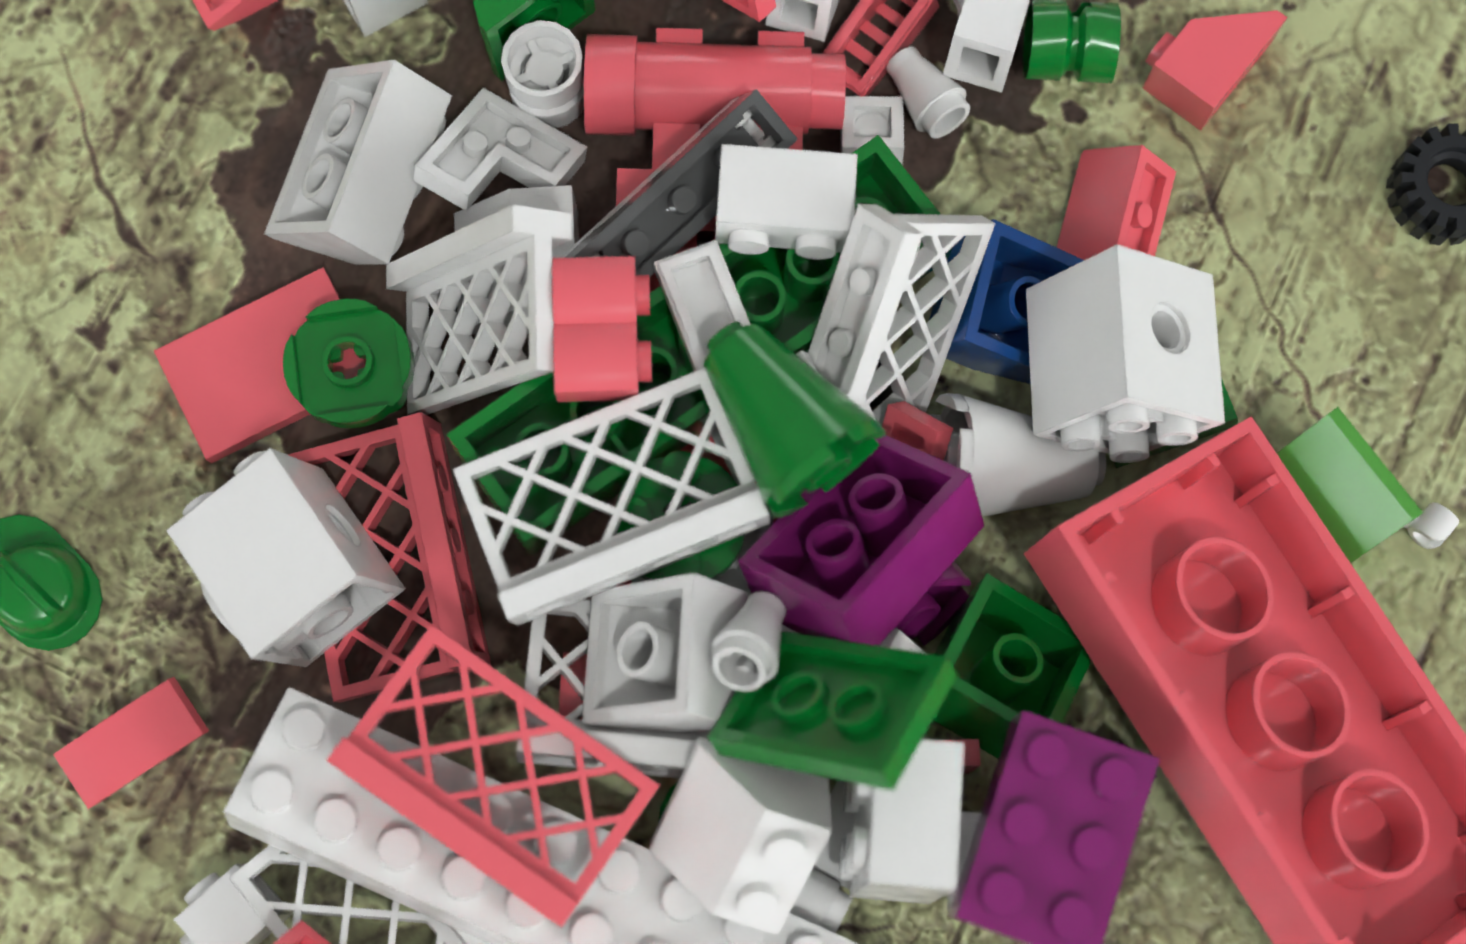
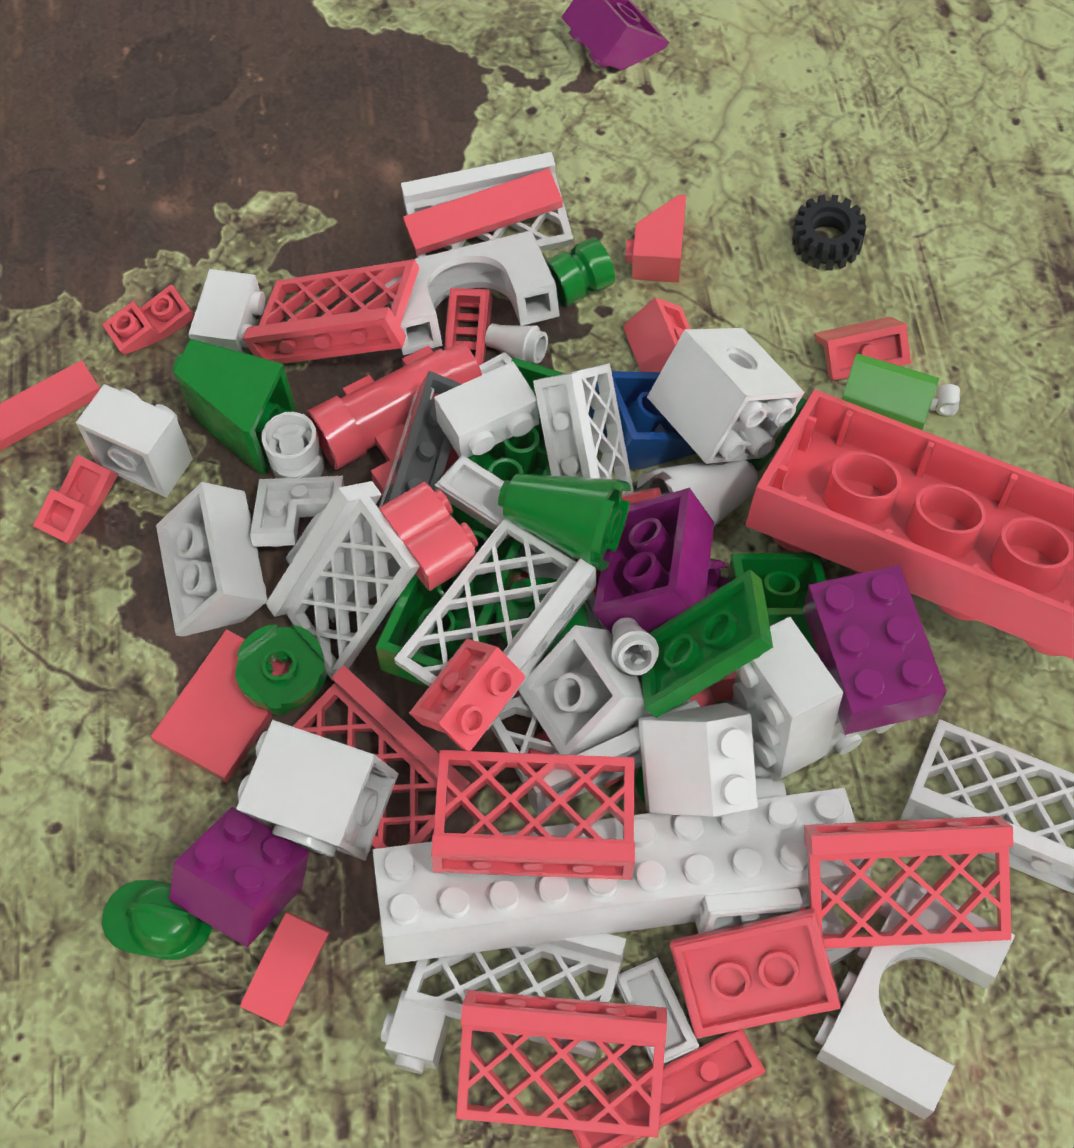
camera: 30 degrees left, 15 degrees down
none -> magenta brick [169,807,309,948]
none -> coral bracket [409,639,525,751]
none -> coral panel [814,317,911,381]

